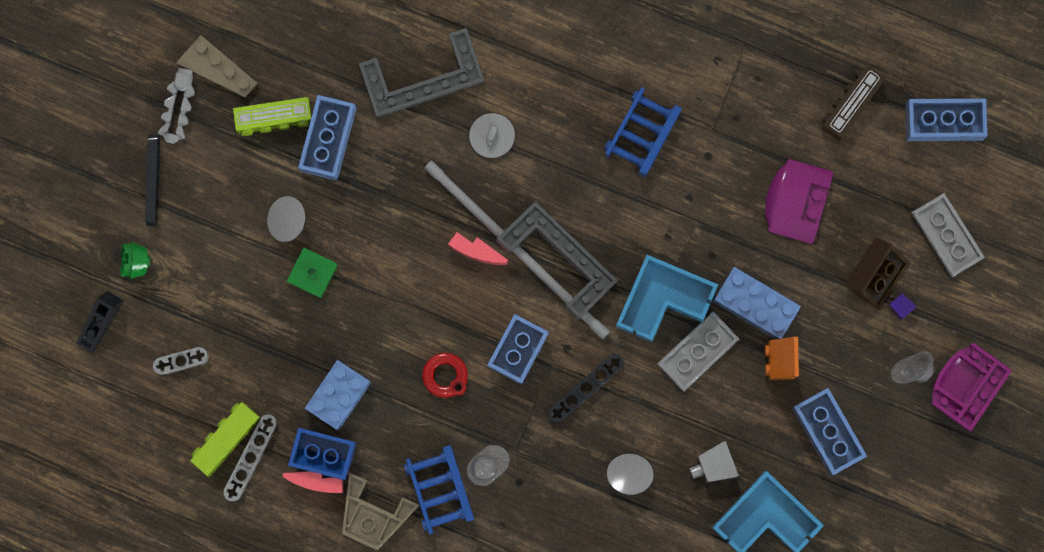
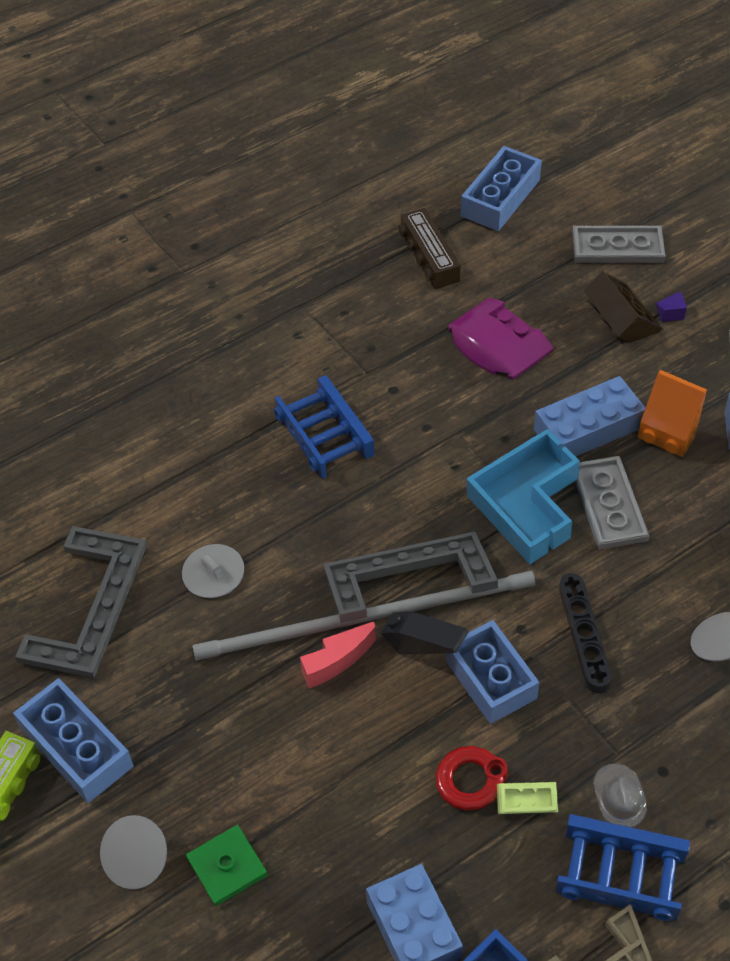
camera: 60 degrees left, 30 degrees down
none -> black slope [381,611,469,655]
none -> yellowish green plate [497,782,558,814]

